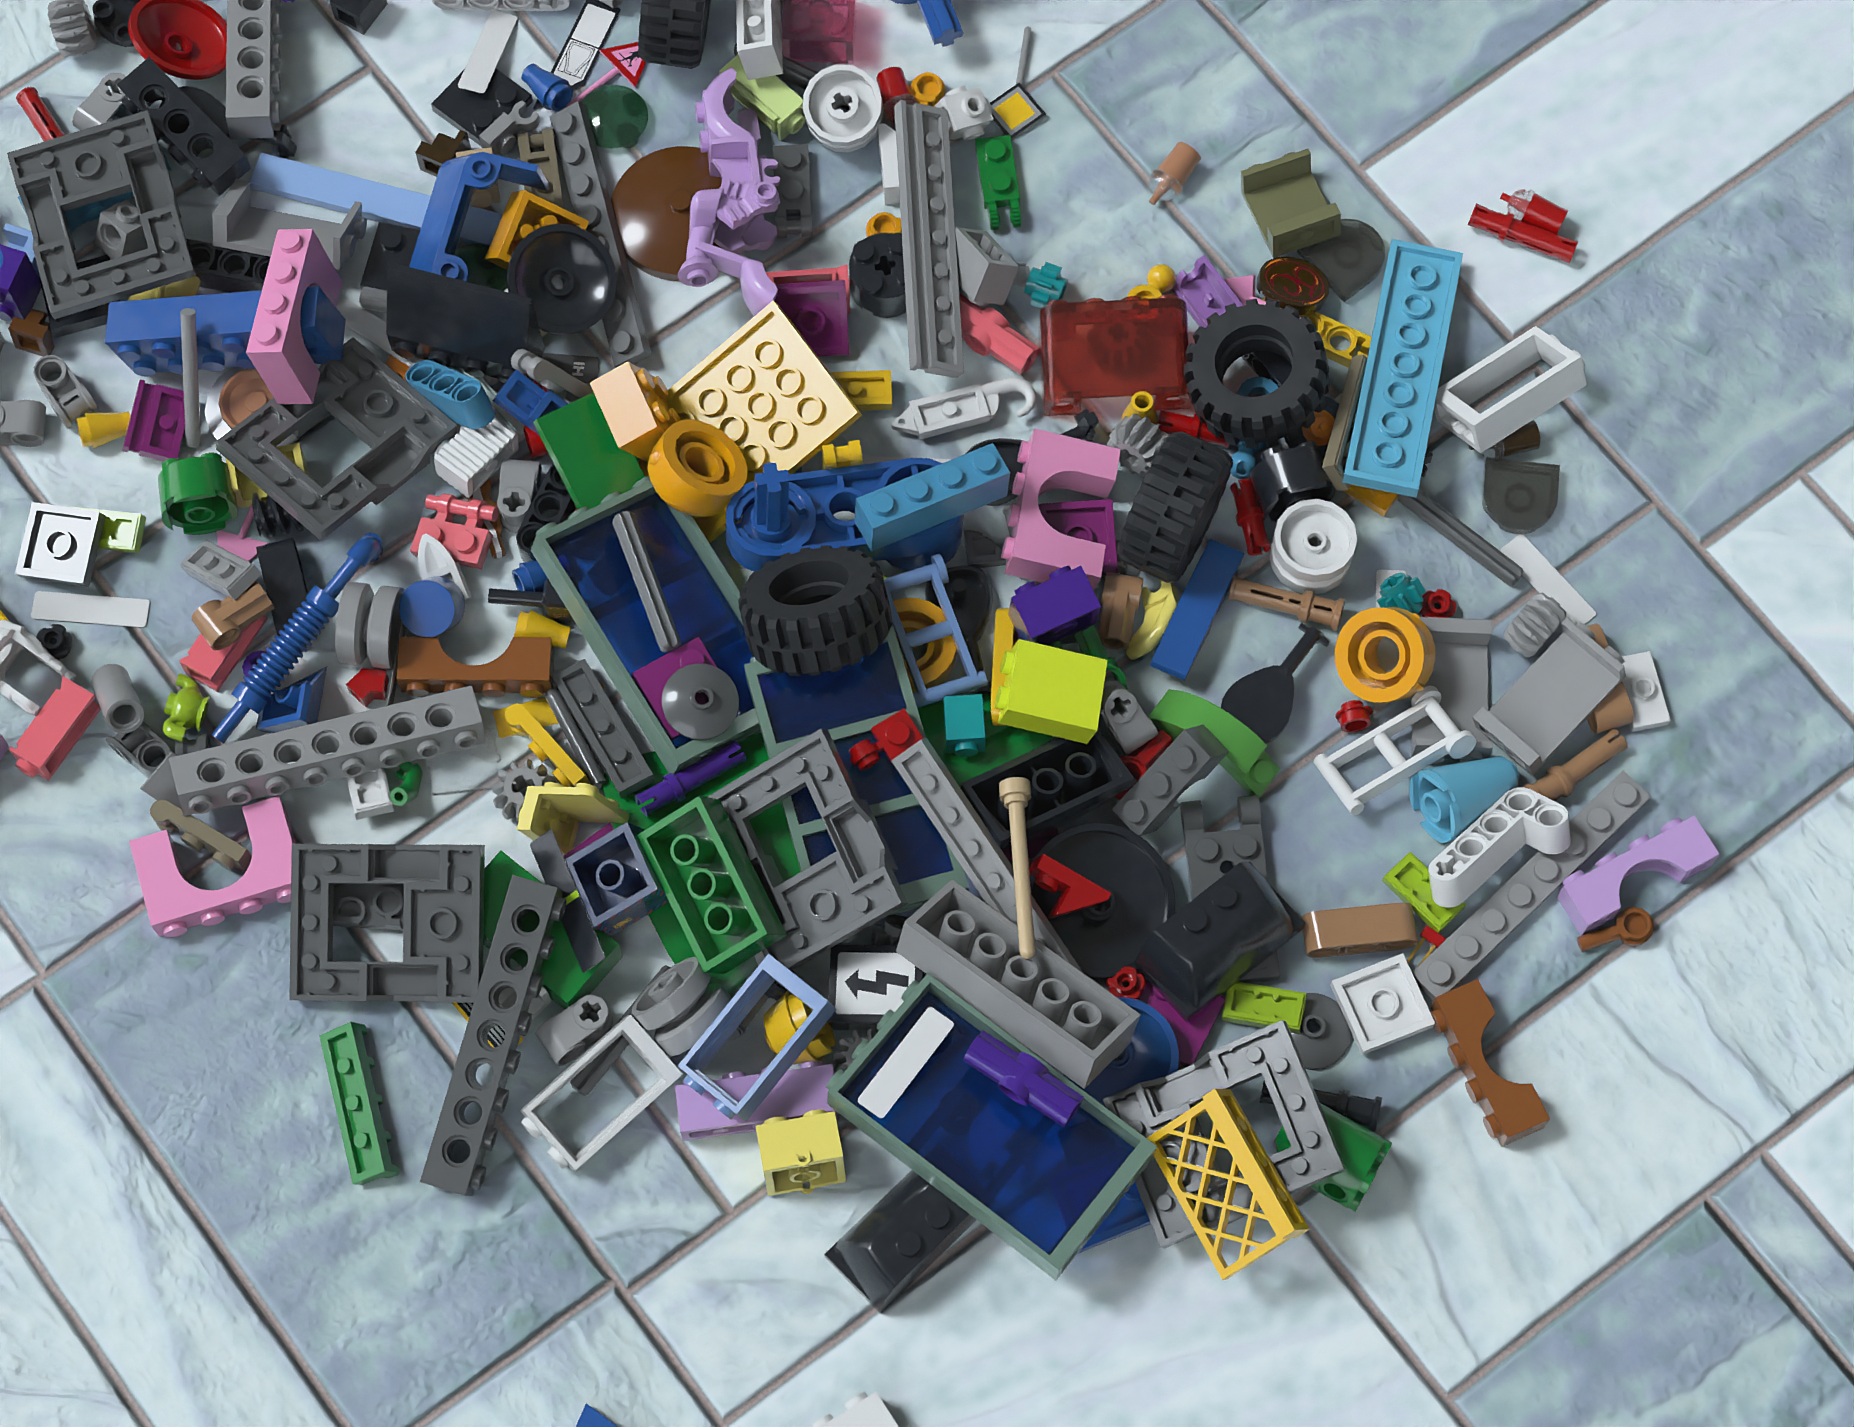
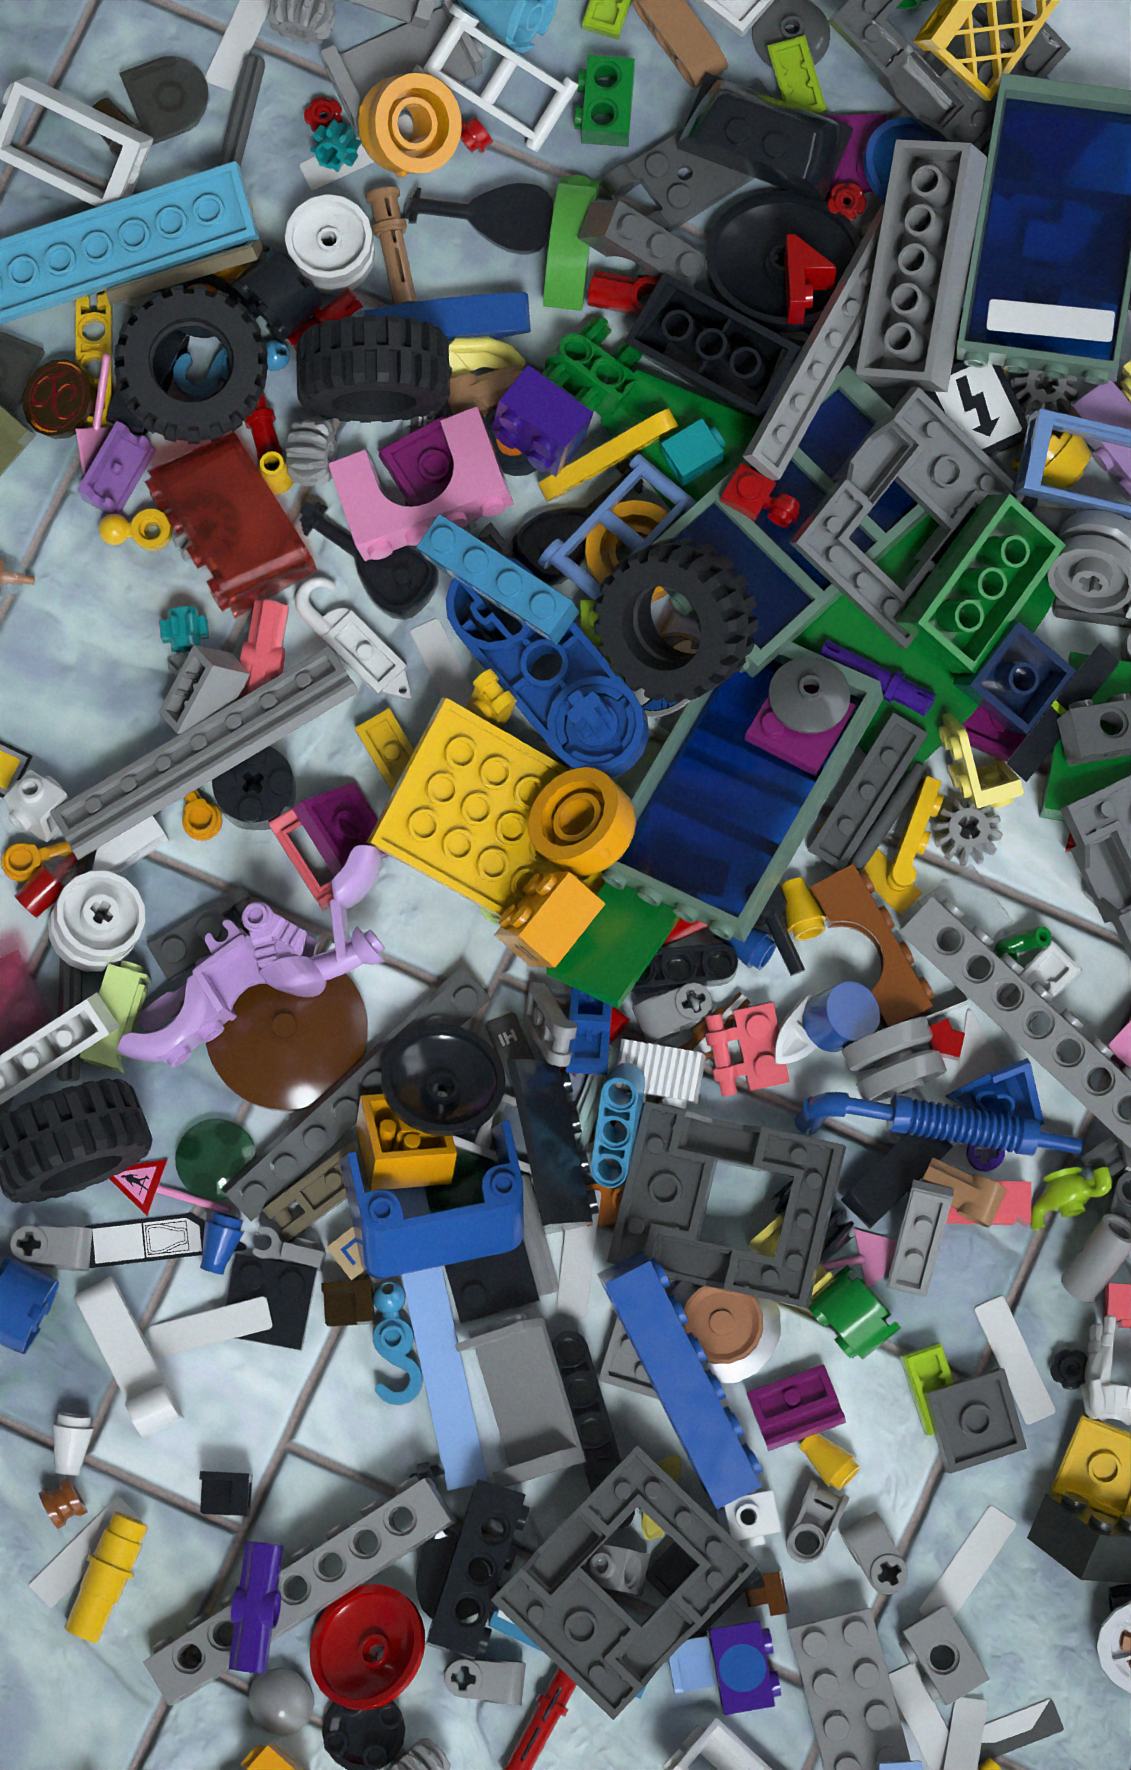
camera: 115 degrees left, 10 degrees up
light grey bar [180,308,201,447] -> none
bright pink arch [246,229,343,404] -> none
axle [612,511,681,652] -> none
dark purple piece [963,1030,1084,1128] -> none
green hinge [975,135,1021,230] -> none
neon yellow brick [995,639,1108,744] -> none
tan piece [999,777,1035,959] -> none
light grey piece [1100,679,1158,756] -> none
none -> dark azure piece [373,1281,423,1406]
none -> green brick [574,55,635,147]
none -> white brick [716,1490,781,1548]

